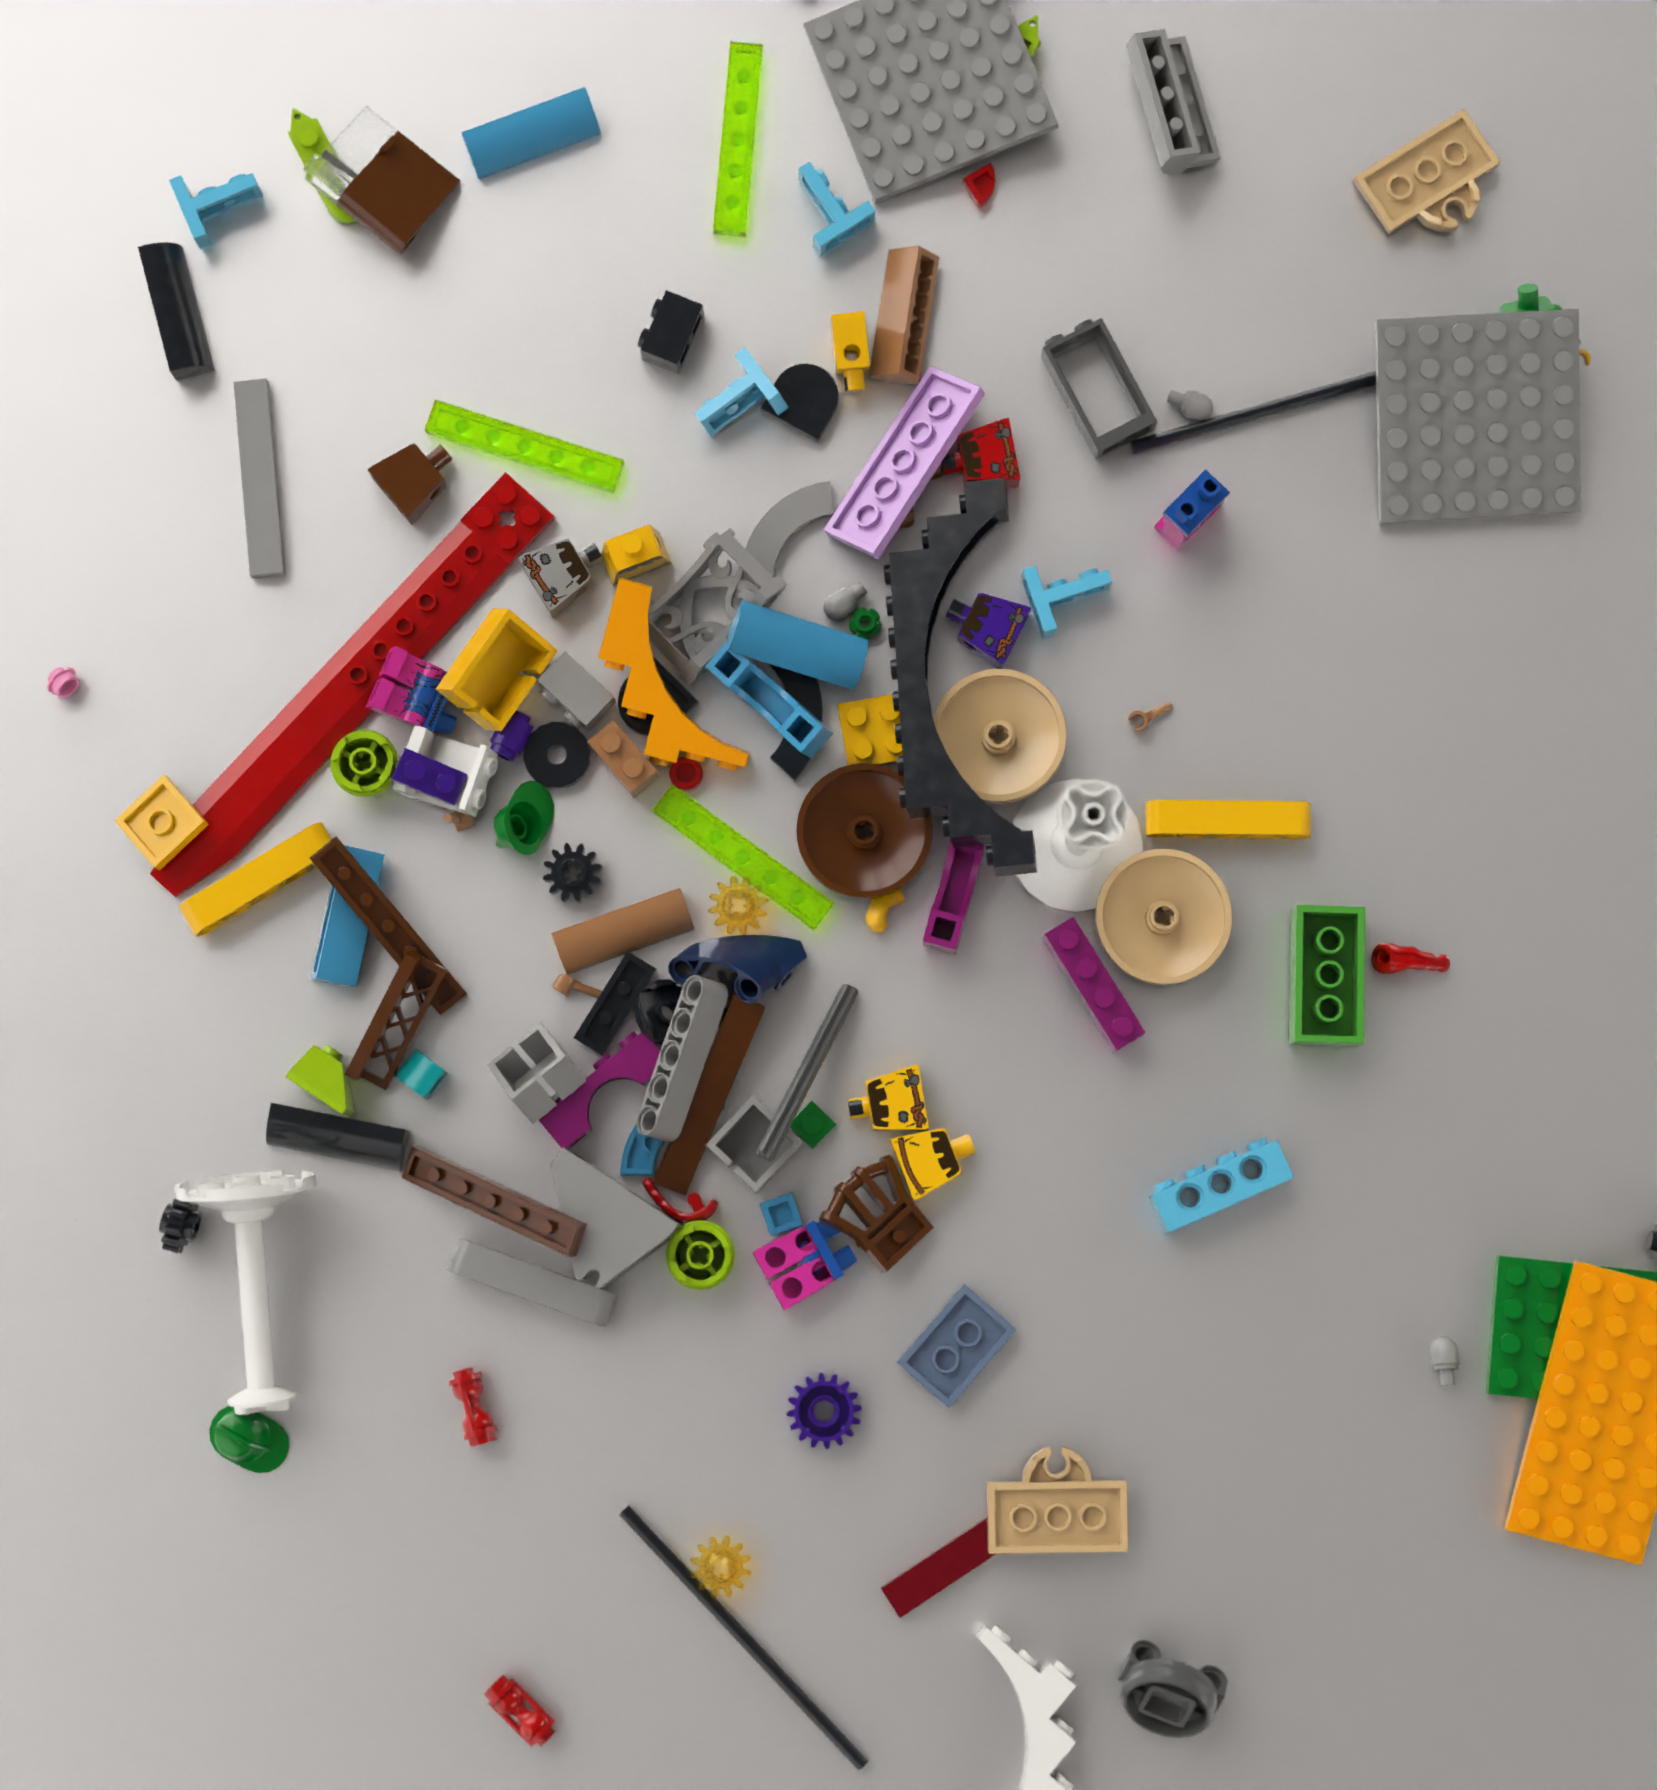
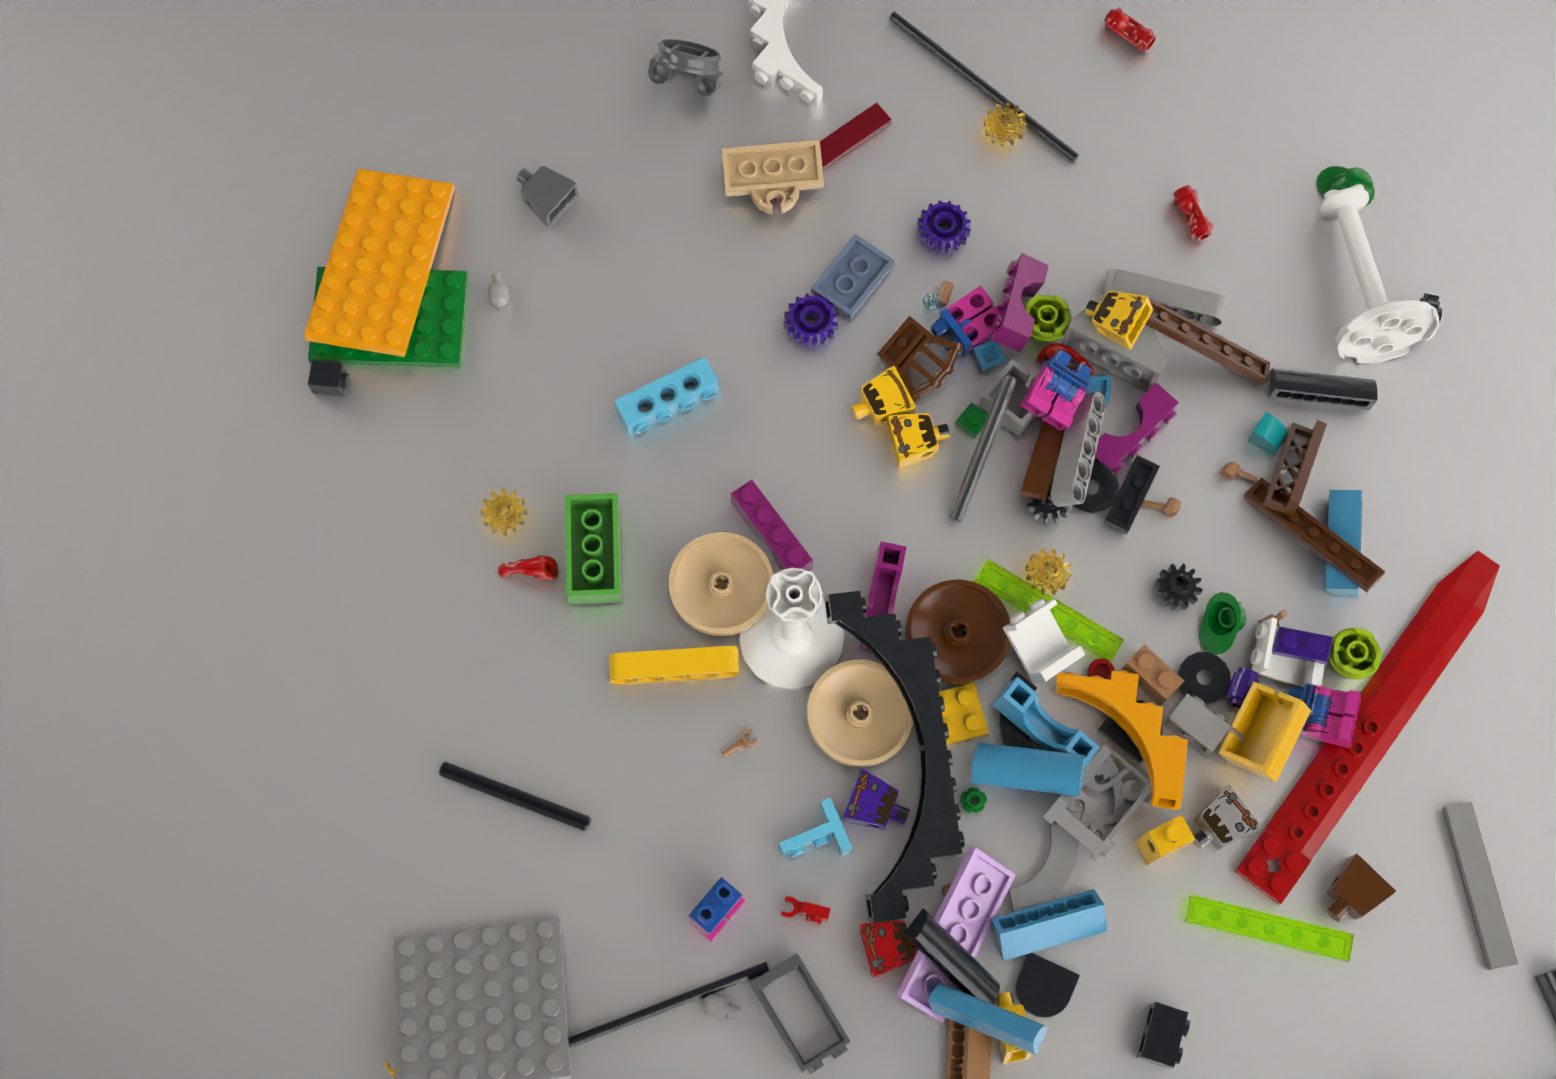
camera: 175 degrees right, 10 degrees down
yellow plate [114,775,209,870] -> none
yellow beam [179,822,332,937] -> none
lime slope [285,1044,356,1118] -> none
light grey piece [487,1022,586,1124] -> none
medium nougat brick [551,888,695,974] -> none
dark blue panel [668,935,807,1004] -> none
medium azure bracket [694,347,789,436] -> none
light grey cylinder [823,582,867,621] -> none
yellow arm [865,889,905,933] -> none
none -> black axle [439,762,591,831]
none -> clear yellow gear [480,488,528,536]
none -> dark grey torso [516,166,578,227]
none -> red plate [781,896,831,925]
none -> dark purple gear [784,293,839,348]
none -> black brick [903,908,1000,1005]
none -> arm [922,281,954,311]
none -> dark azure brick [928,983,1048,1055]
none -> dark azure brick [991,889,1107,961]
none -> magenta arch [992,253,1049,352]
none -> white panel [1003,598,1085,683]
none -> hips [1019,350,1091,431]
none -> yellow torso [1085,291,1153,351]
none -> medium nougat hand [1220,462,1258,483]

